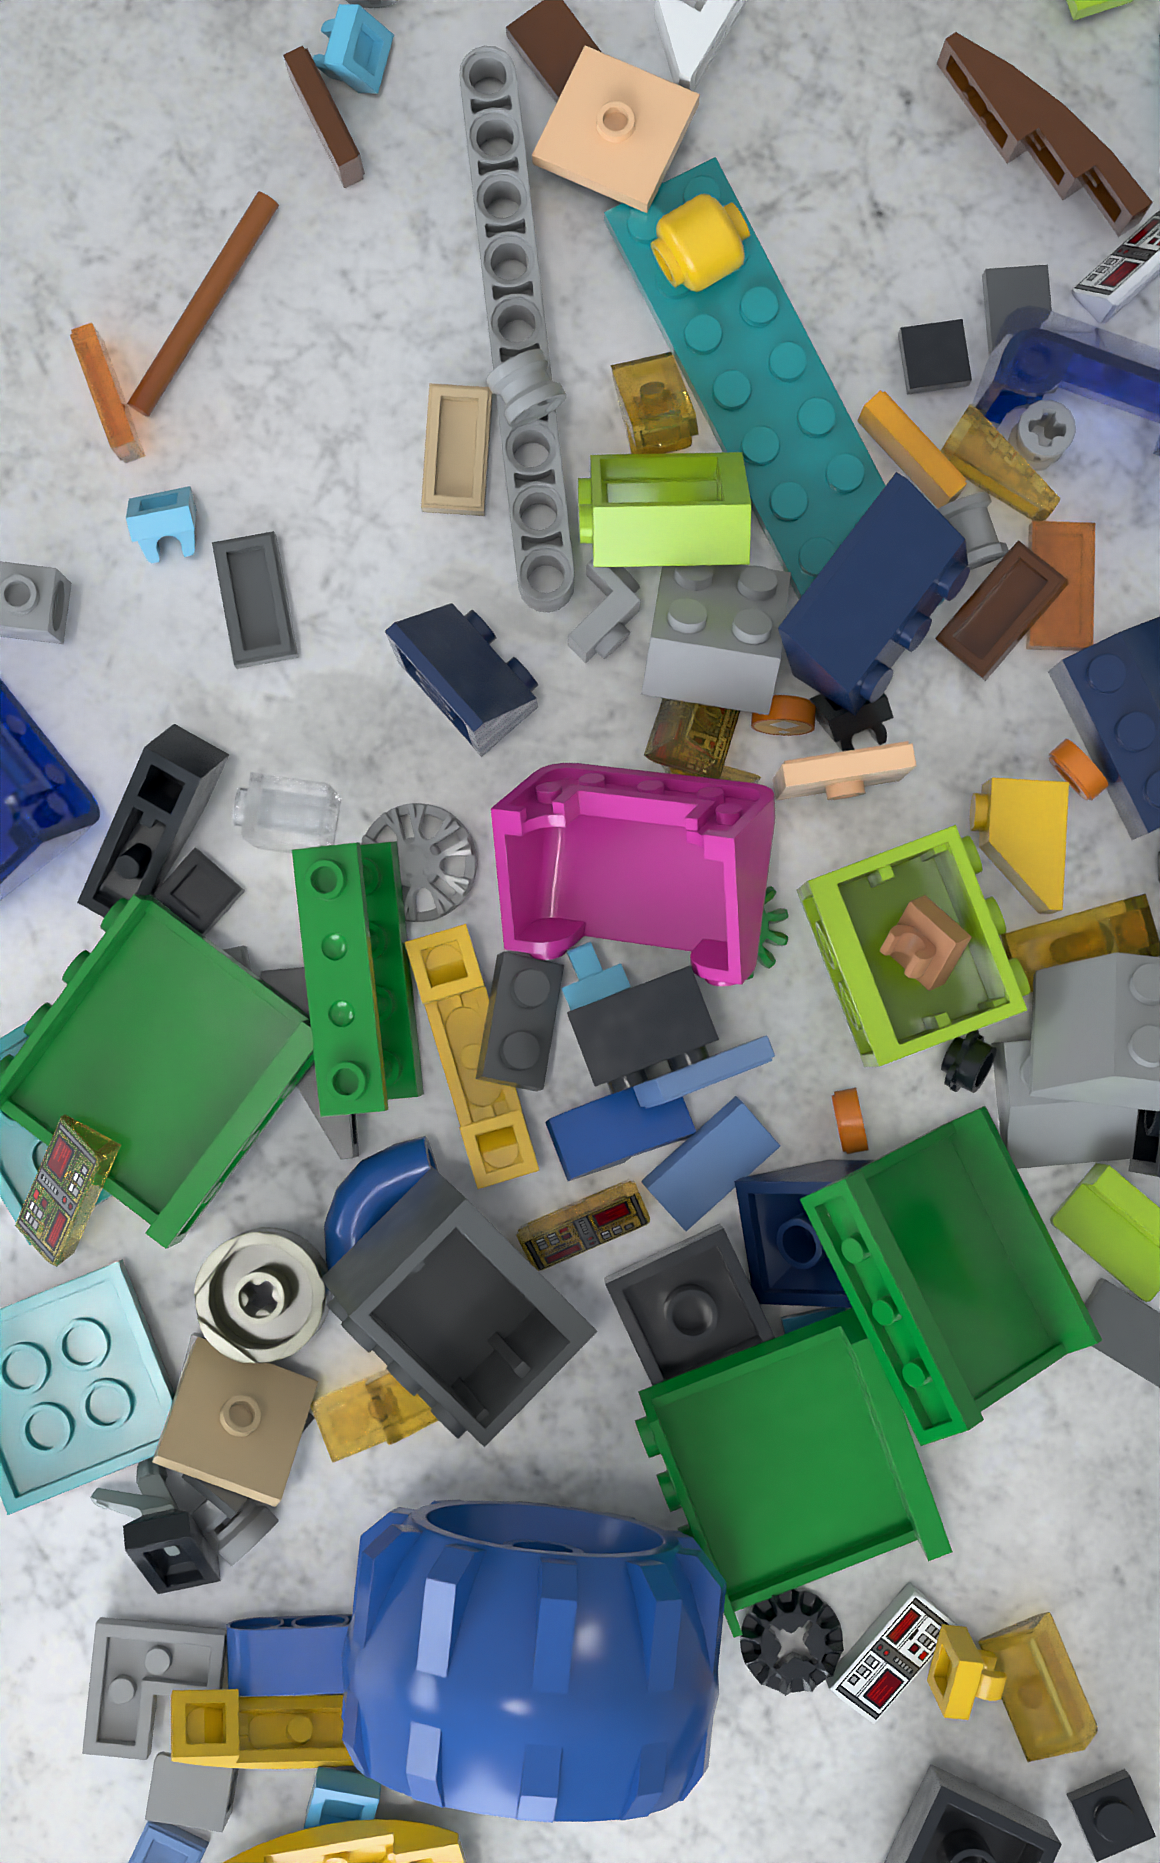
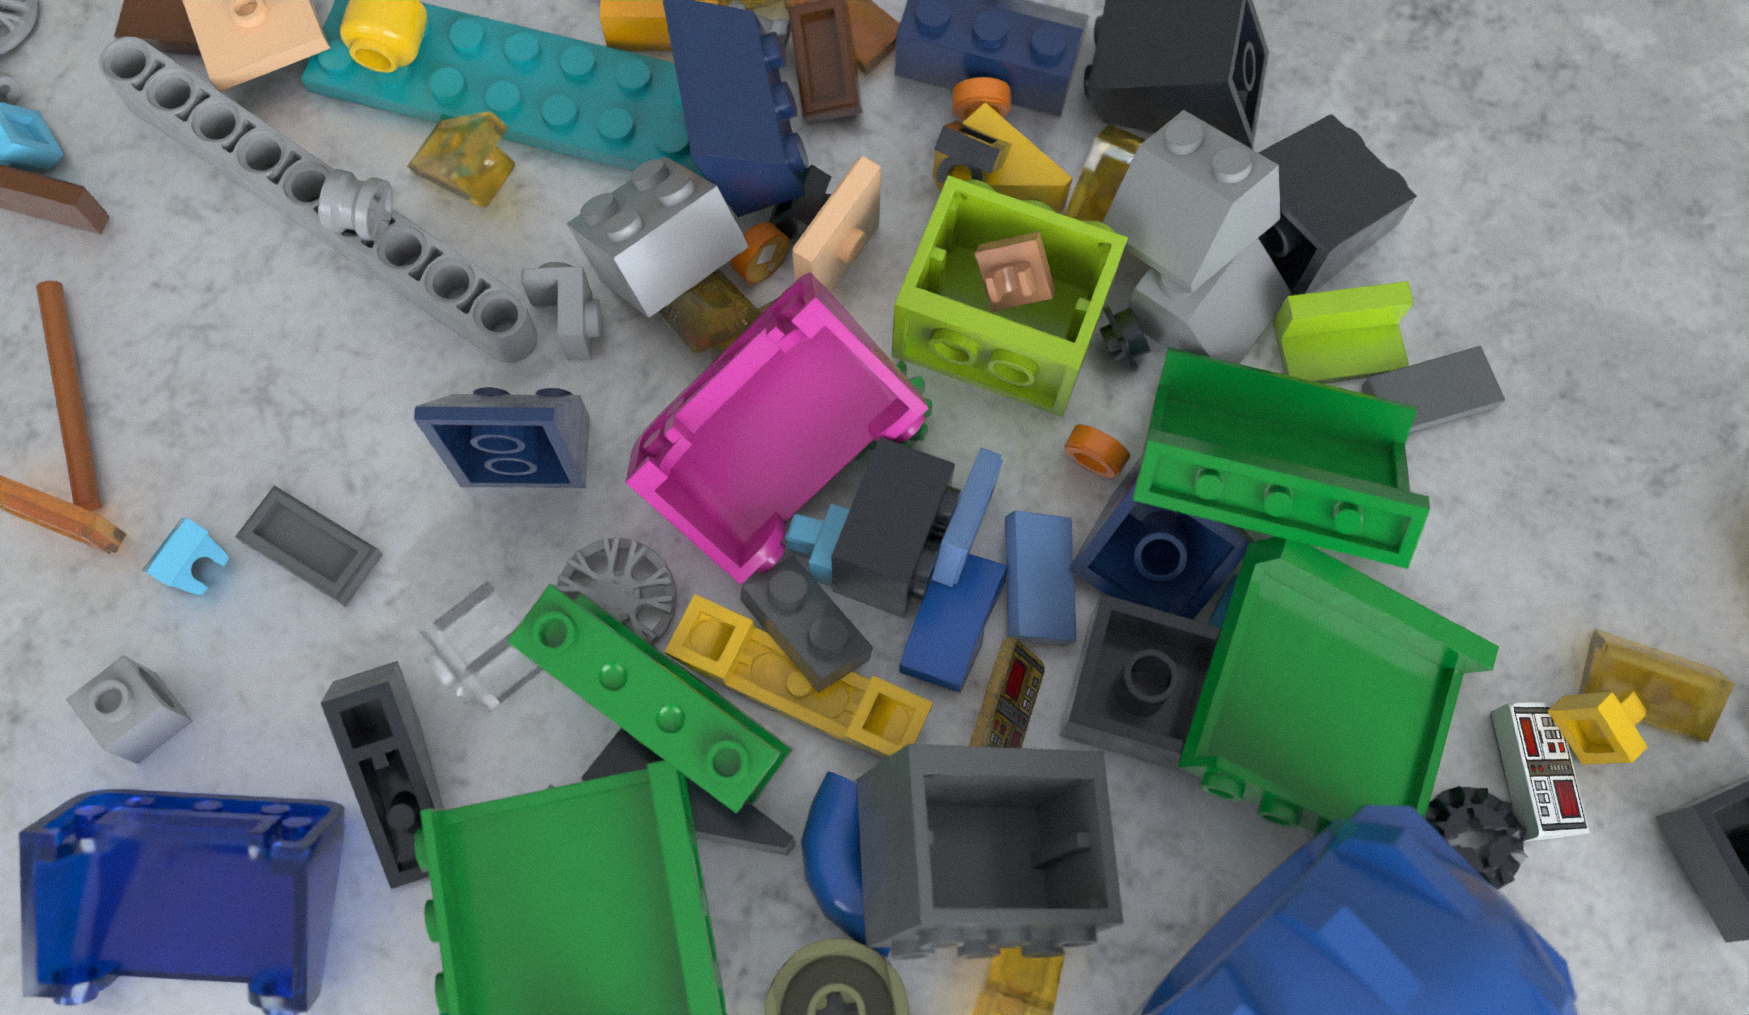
camera: 50 degrees left, 15 degrees down
black tile [153,848,245,936] -> none
tan tile [421,383,493,516] -> none
lime window [578,452,751,567] -> none
none -> black tile [934,121,1012,184]

